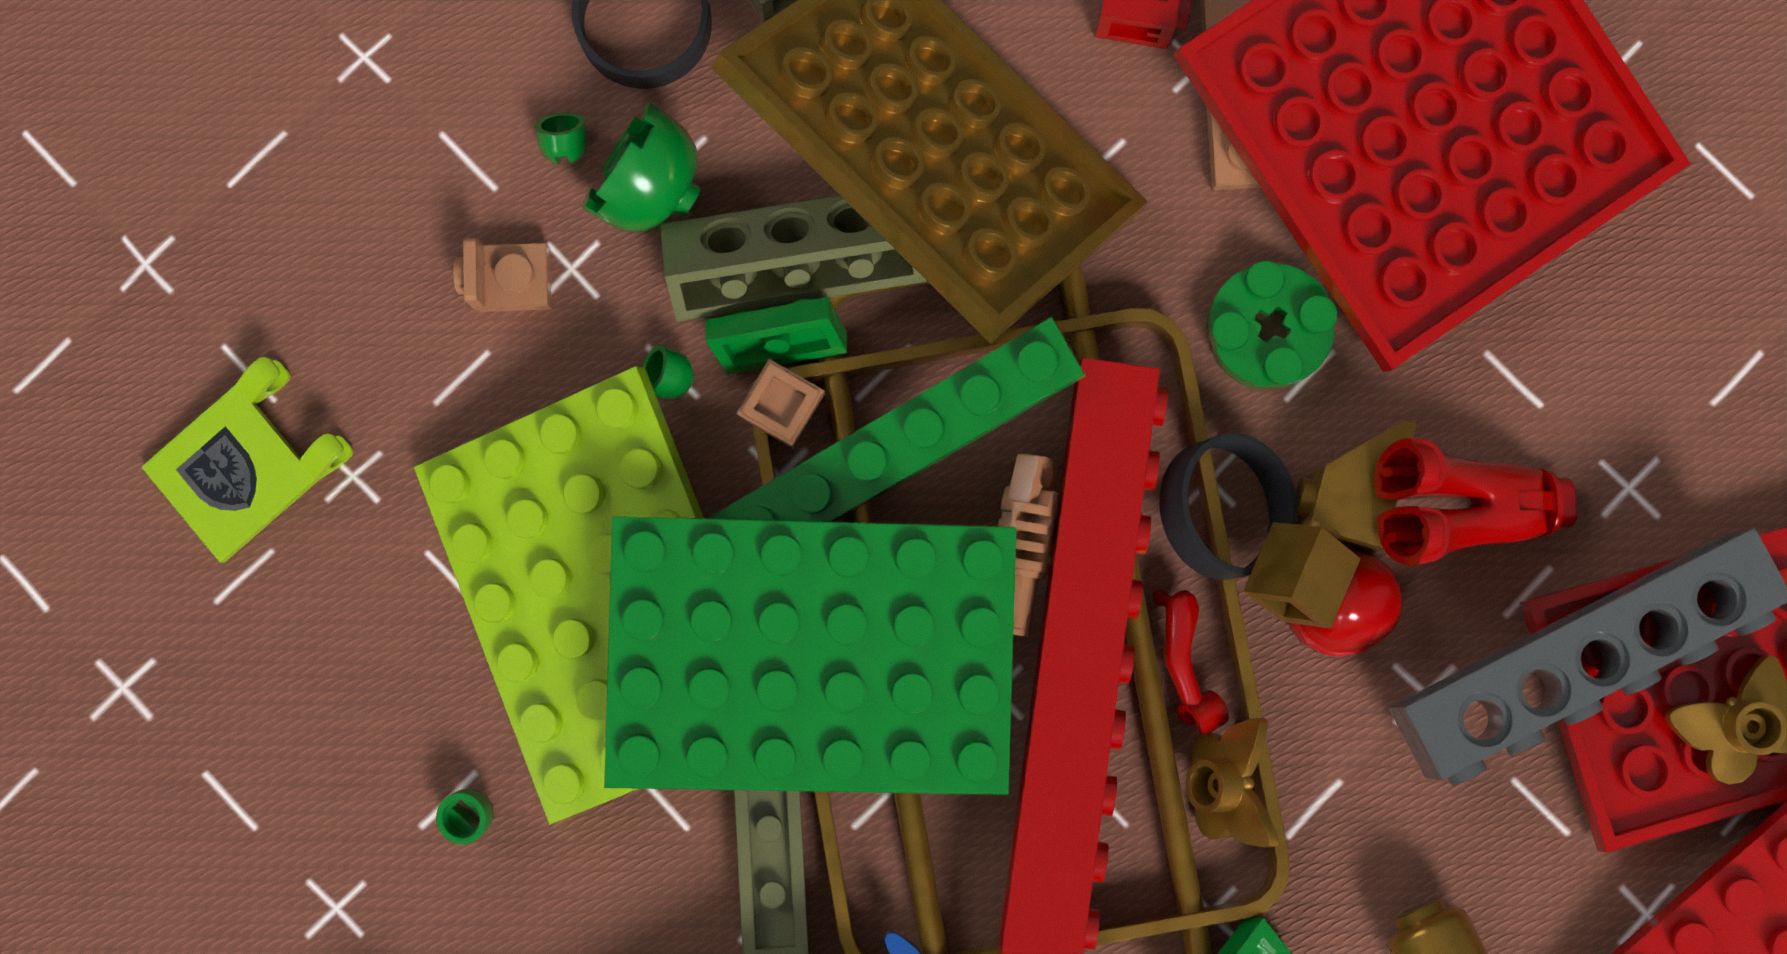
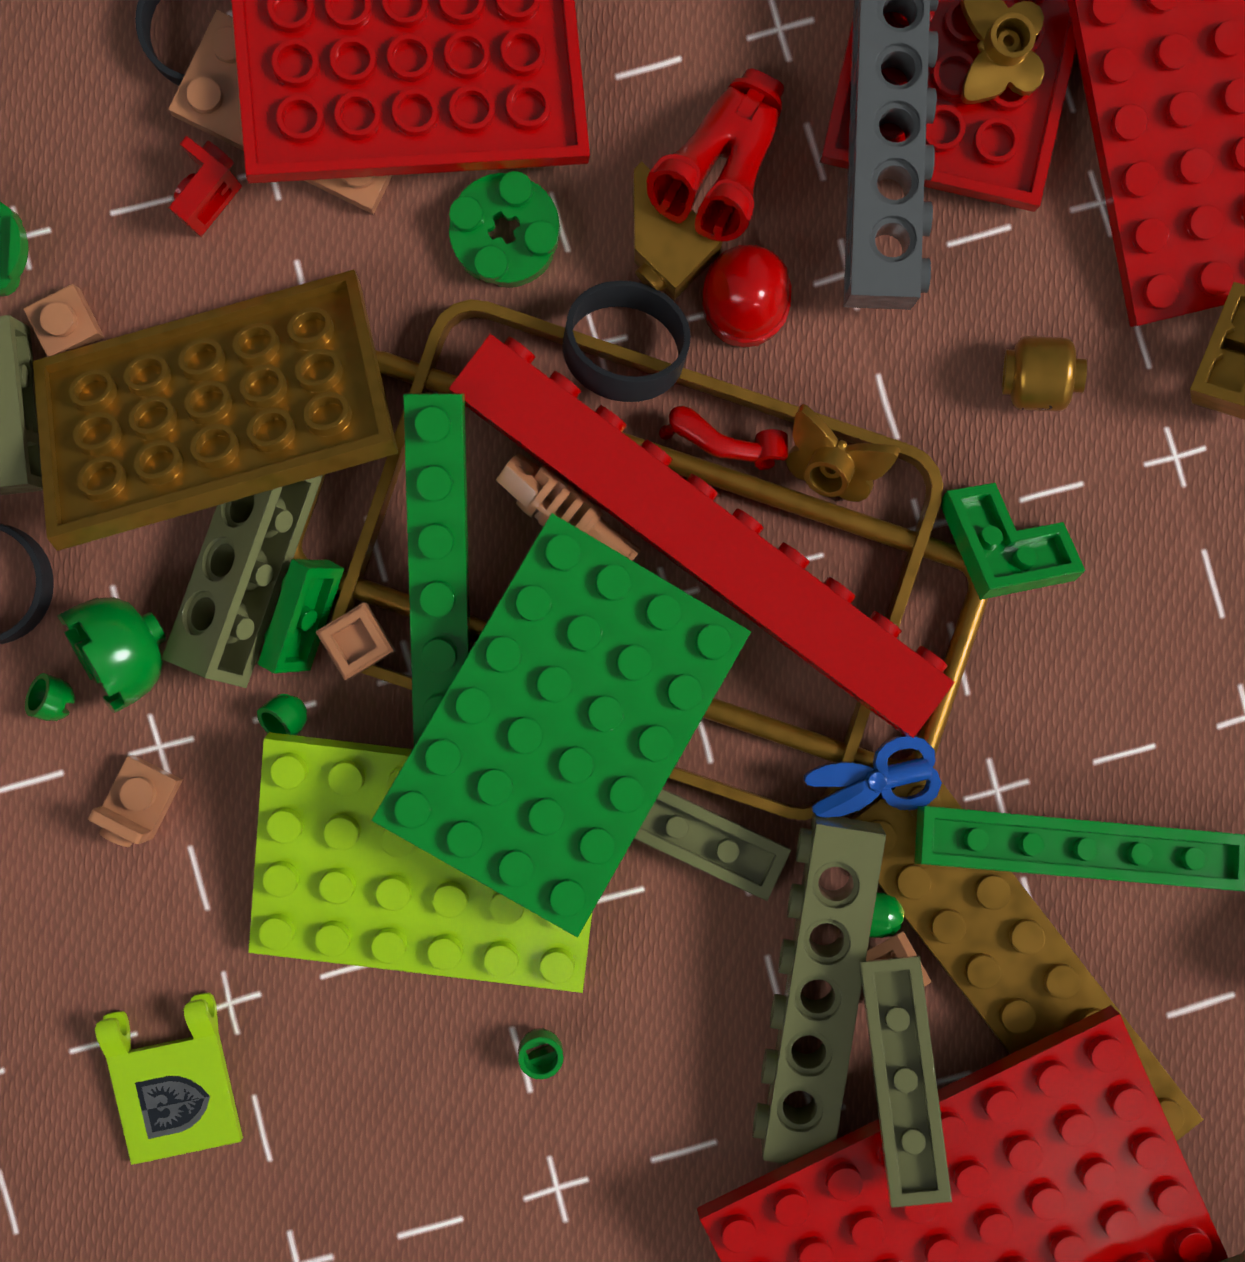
camera: 60 degrees left, 5 degrees up
pearl gold brick [1243,519,1361,629] -> none

